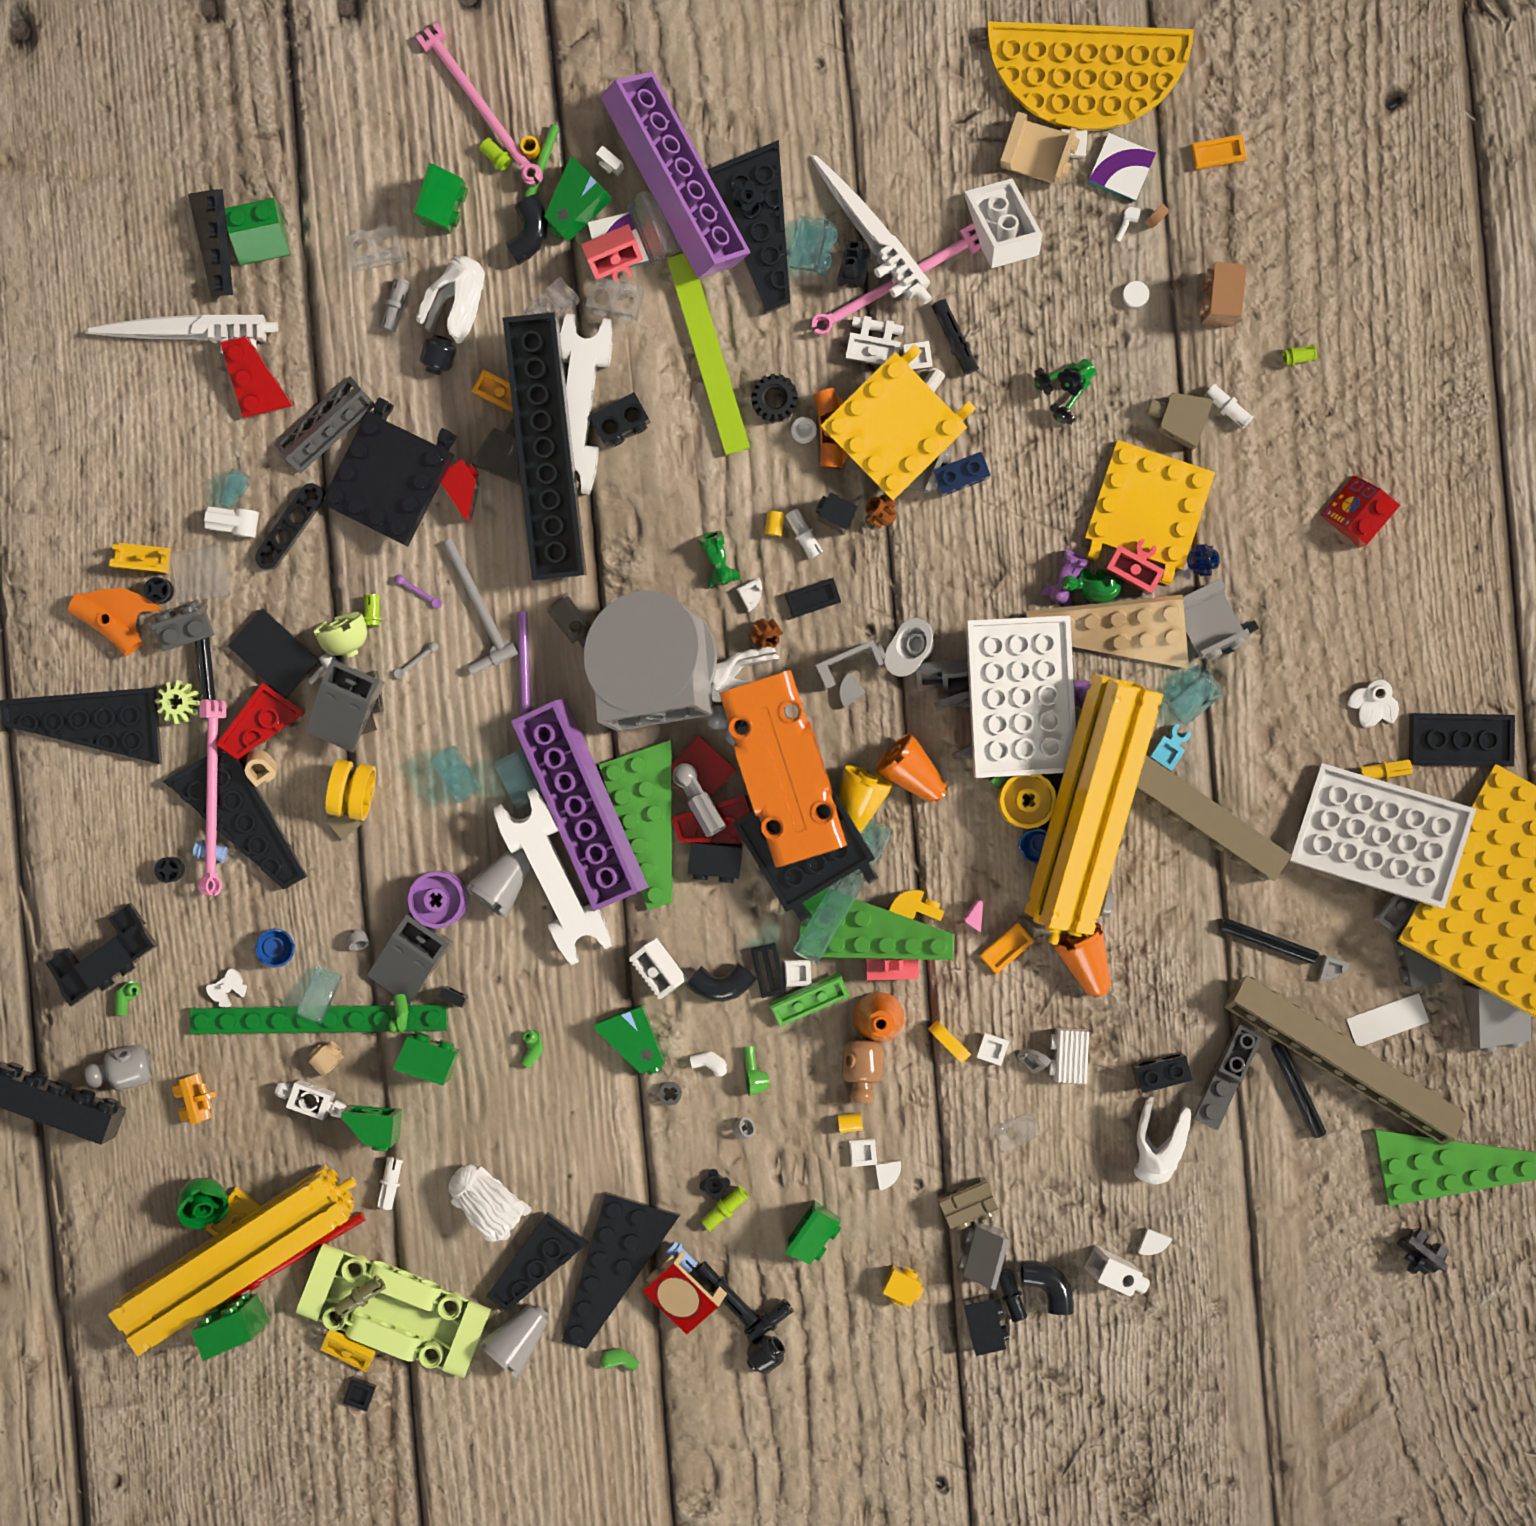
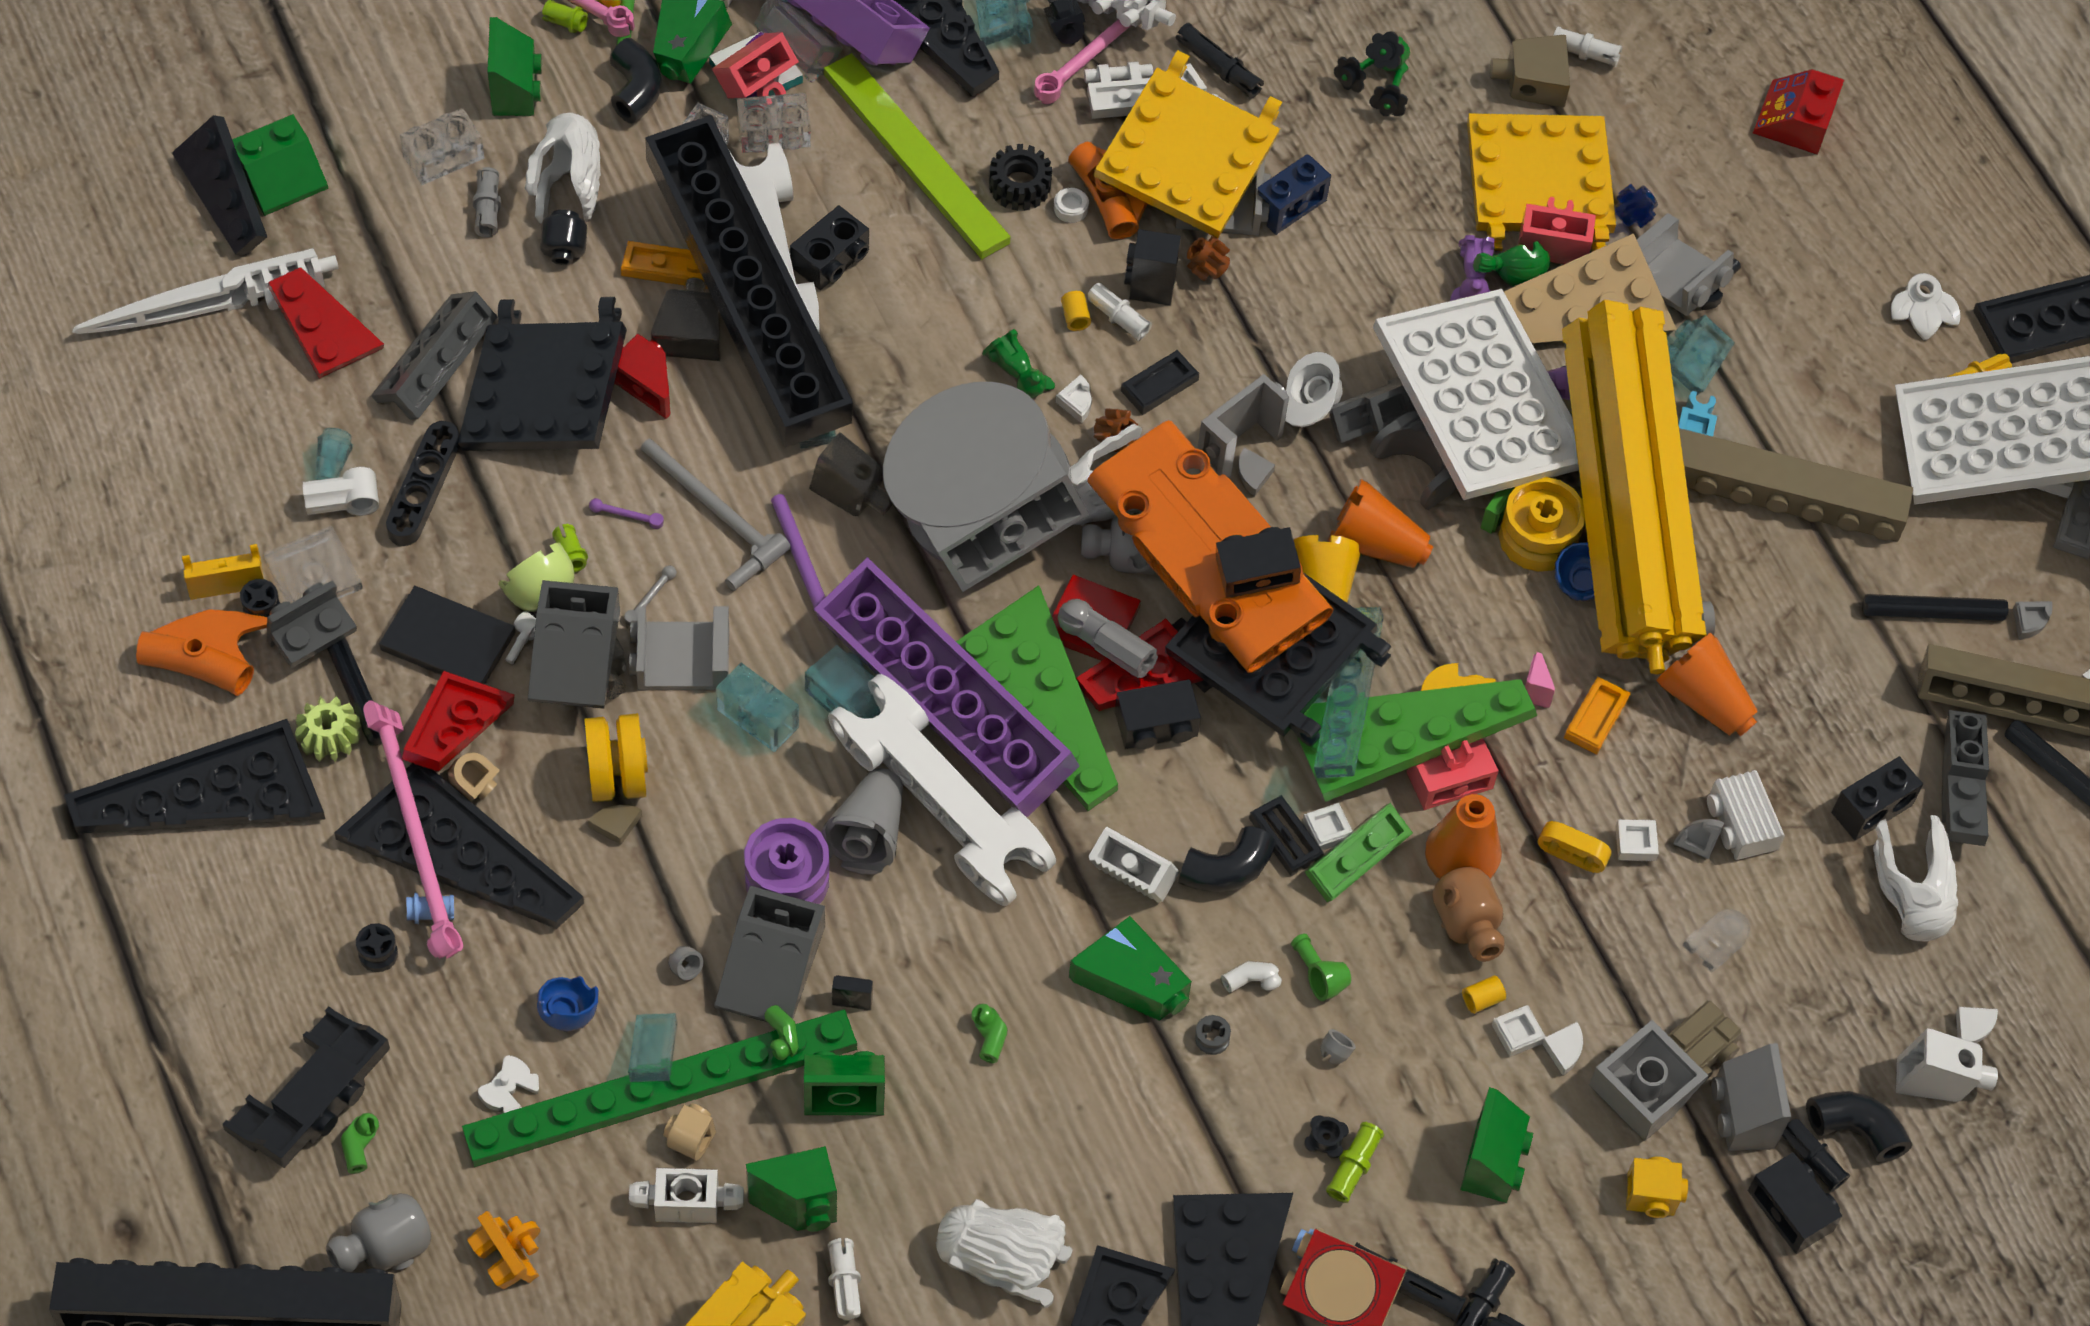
camera: 30 degrees left, 30 degrees down
none -> light grey panel [629,606,729,690]
none -> black brick [1216,527,1301,598]
none -> light grey slope [1589,1020,1709,1141]

